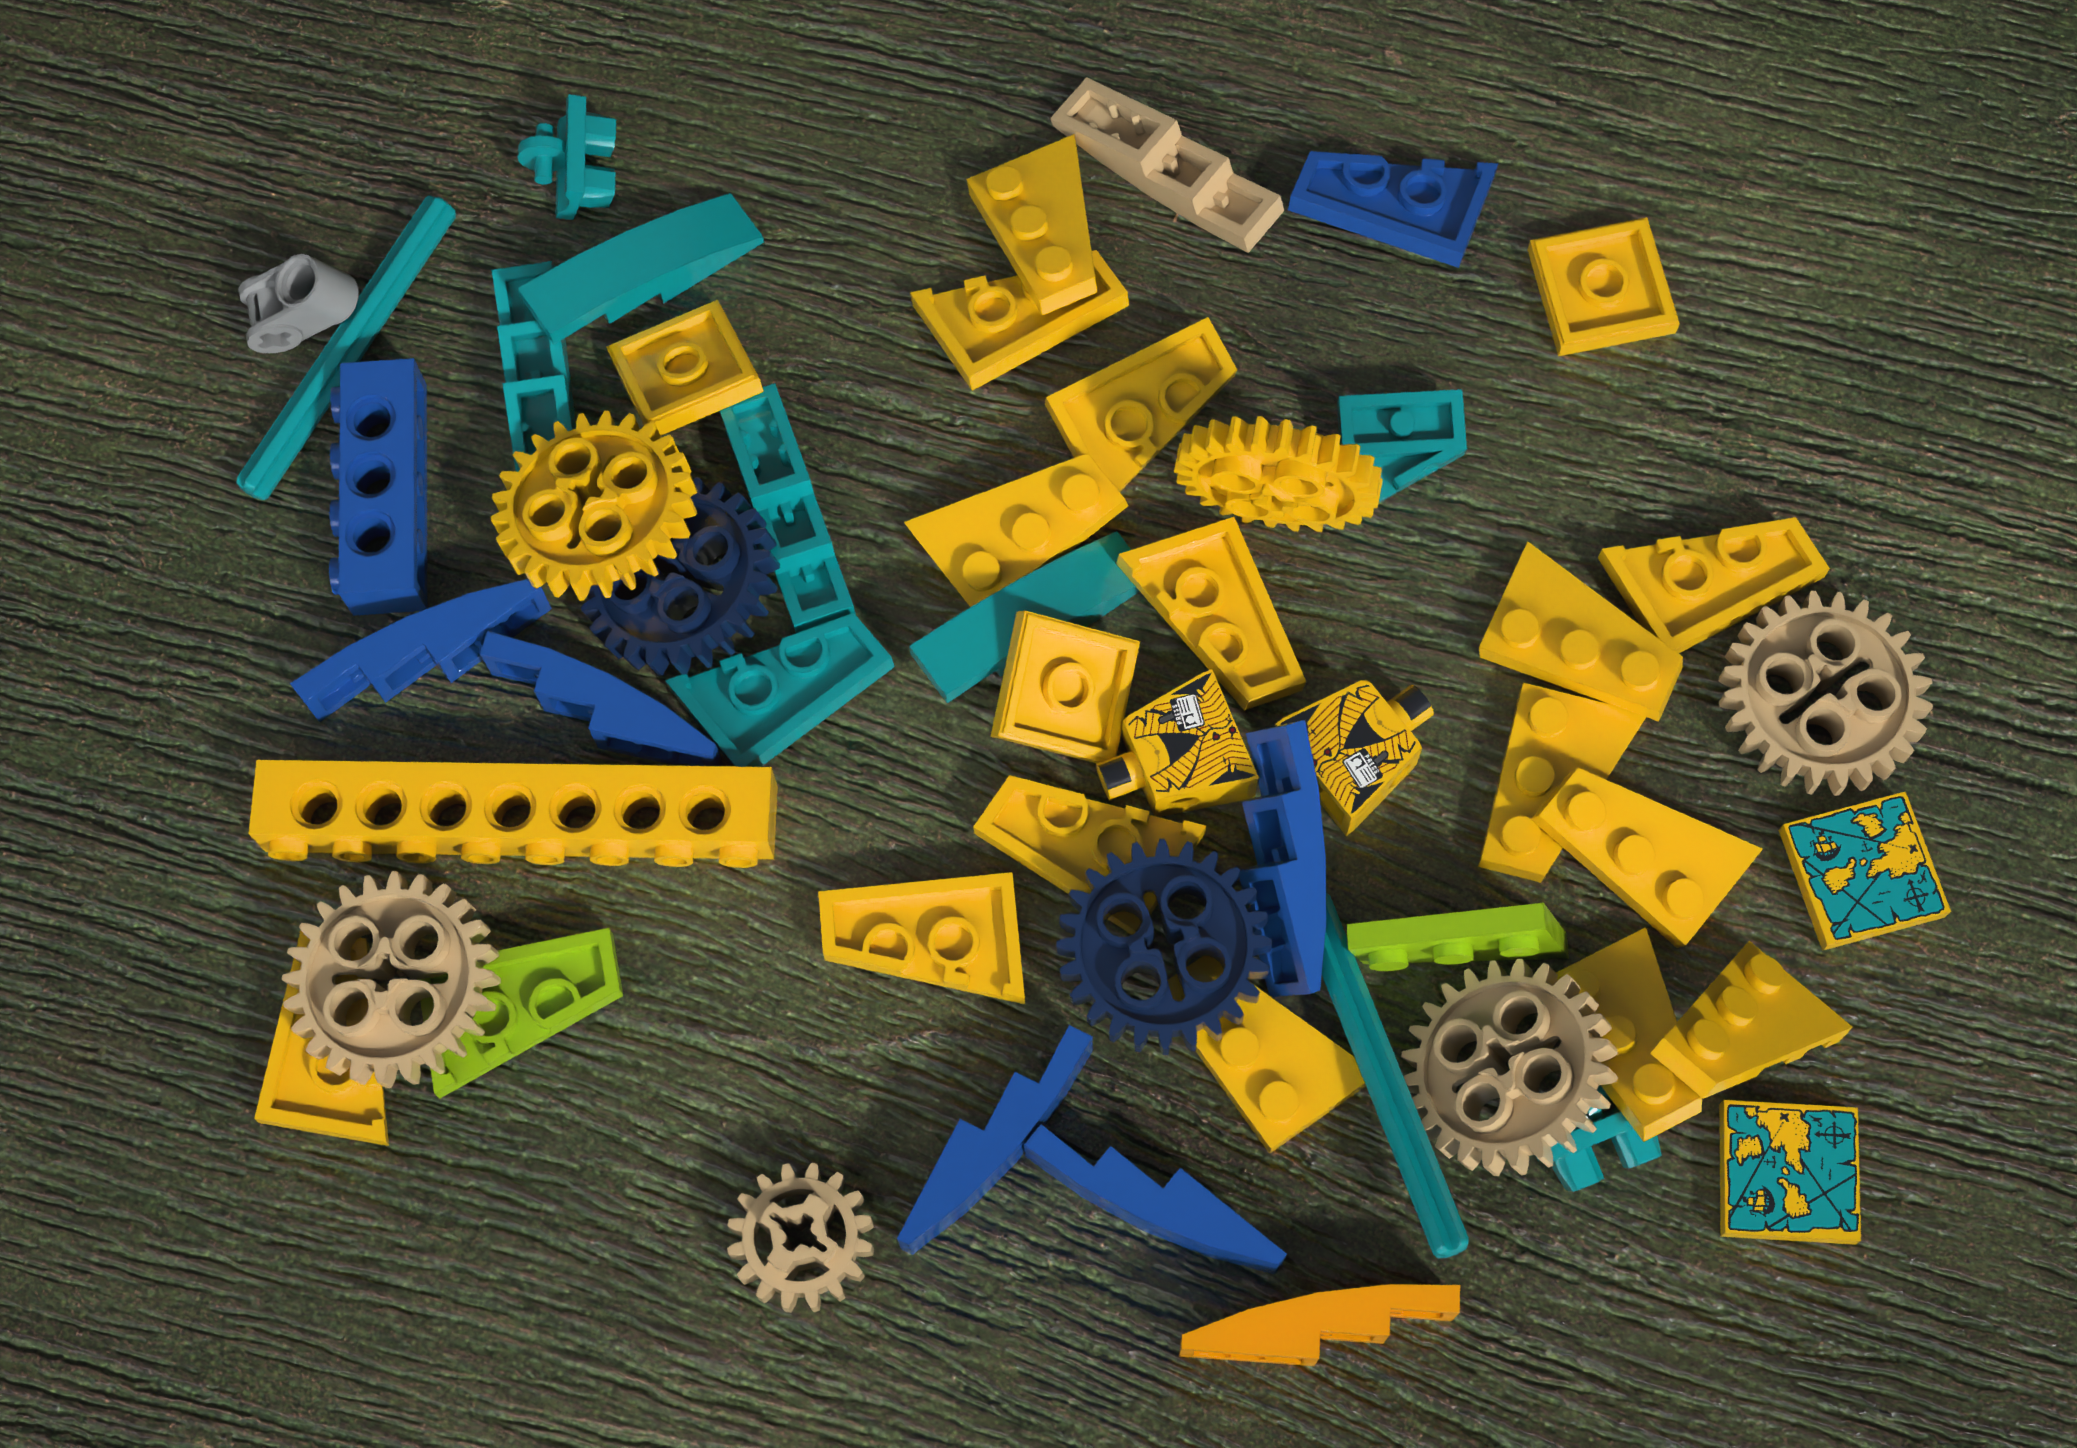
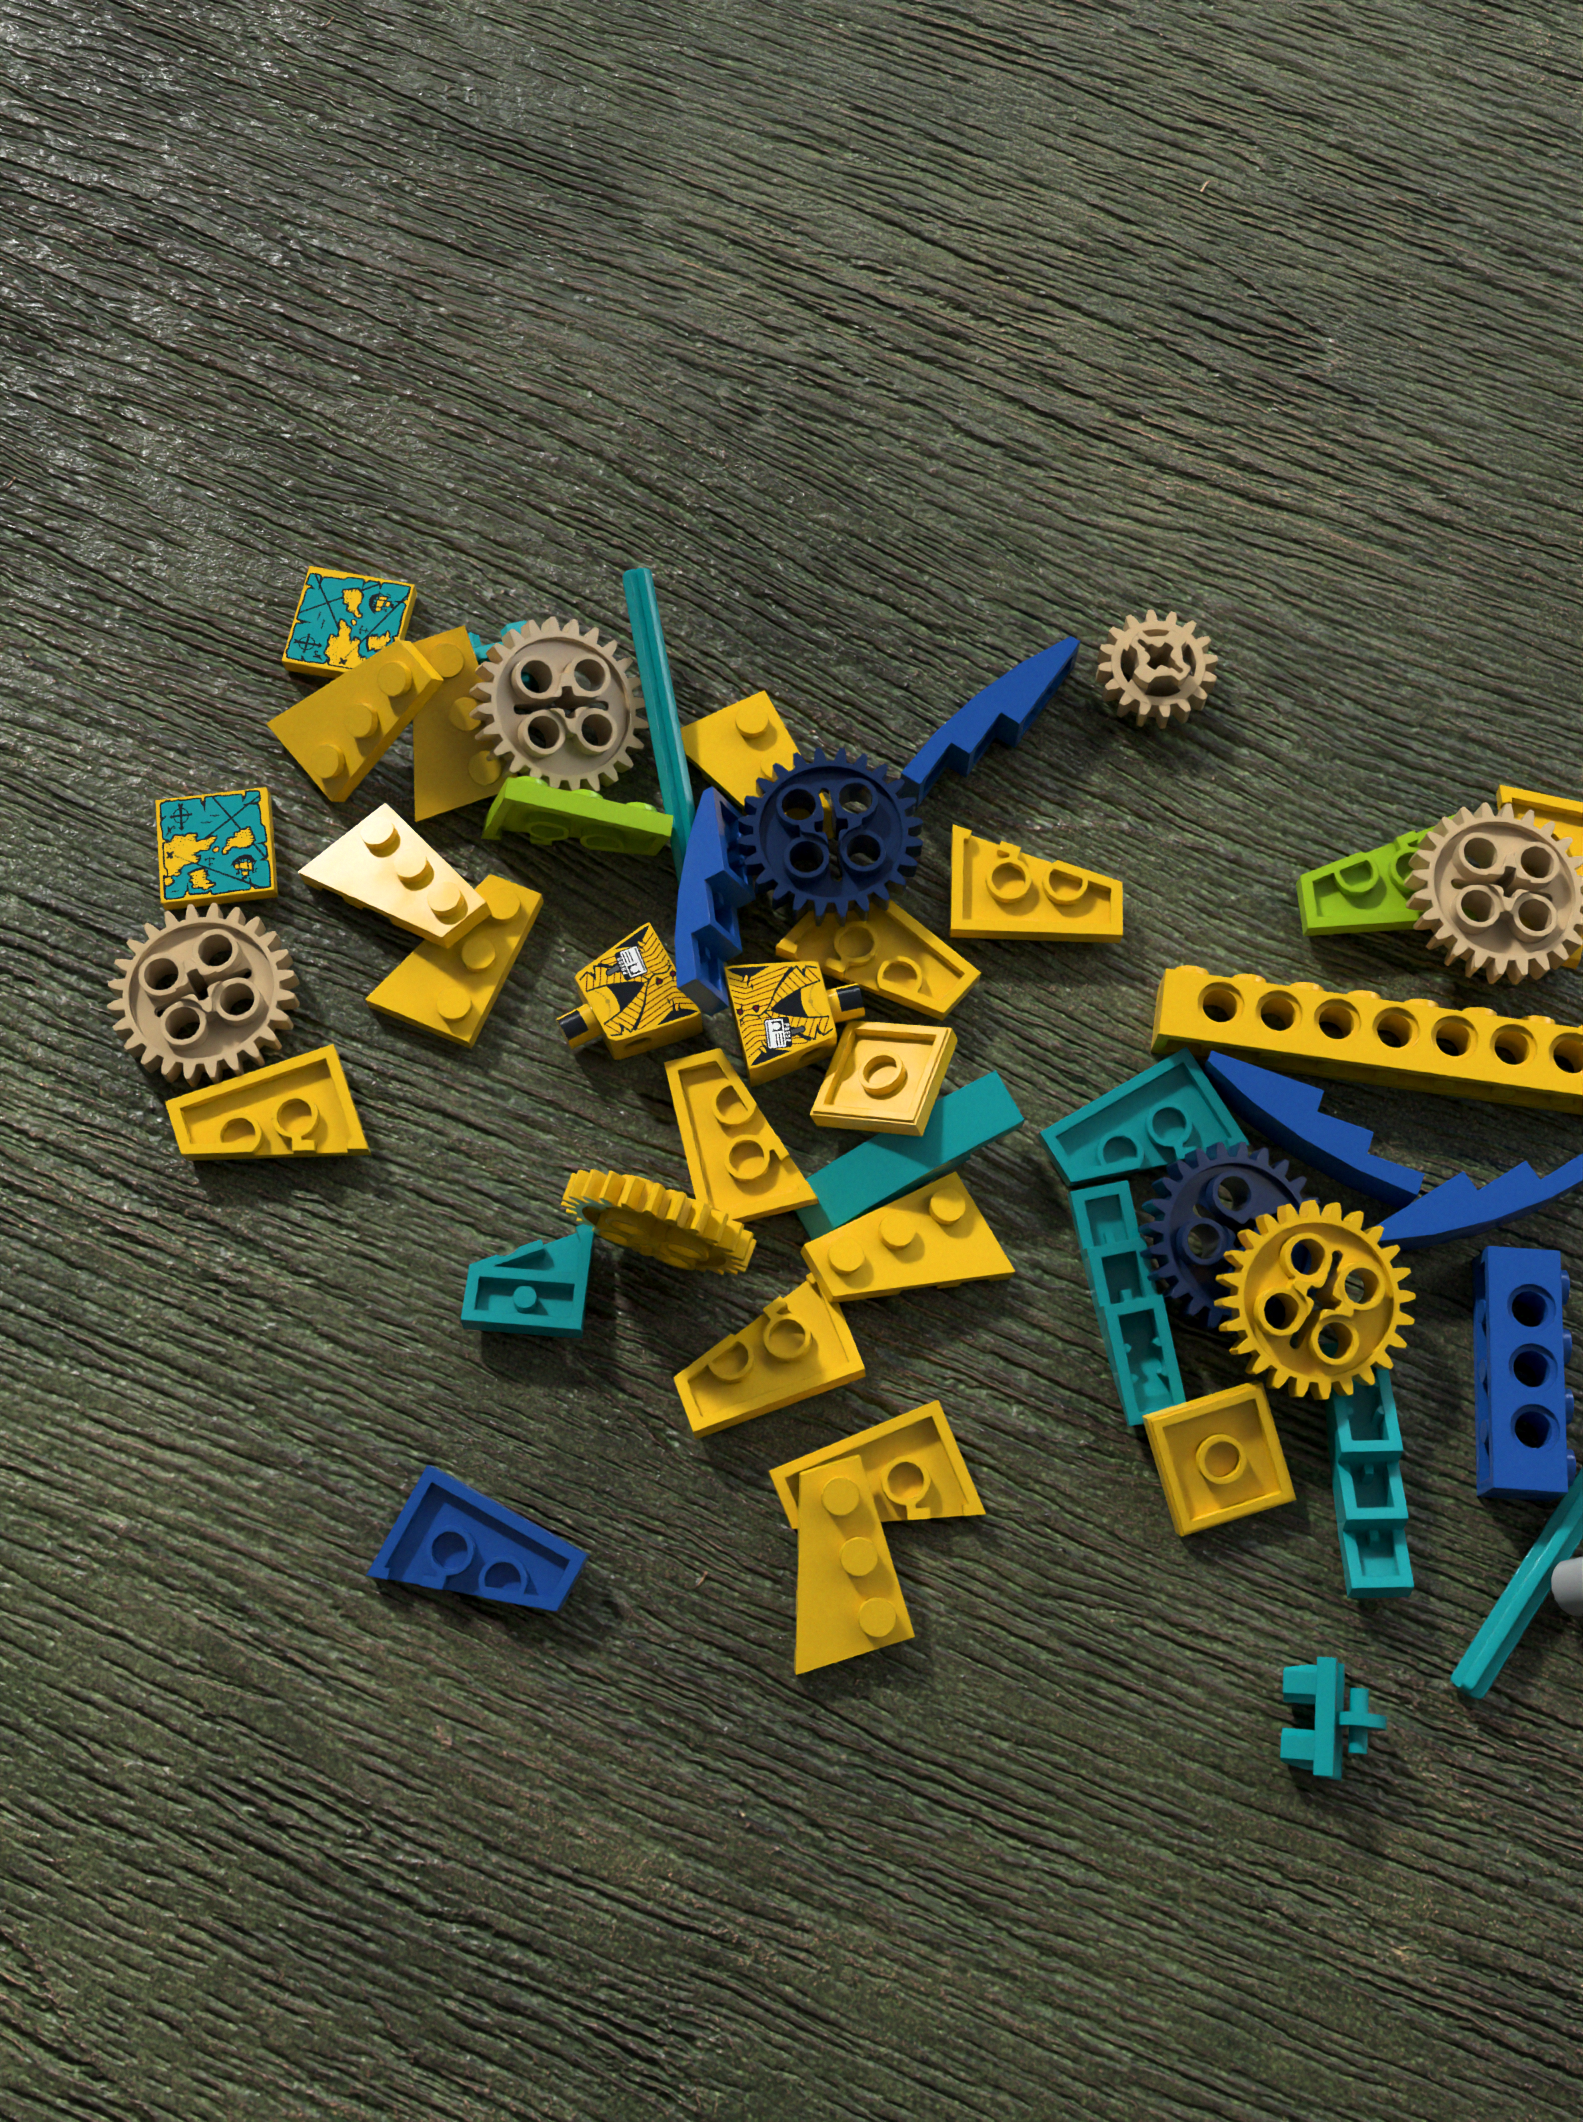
camera: 175 degrees left, 0 degrees up
teal slope [518,193,764,345] -> none
blue slope [1024,1124,1287,1274] -> none
tan slope [1050,77,1285,253] -> none
light orange slope [1179,1284,1460,1366] -> none
yellow wing [1479,541,1683,722] -> none
yellow tile [1527,217,1680,357] -> none

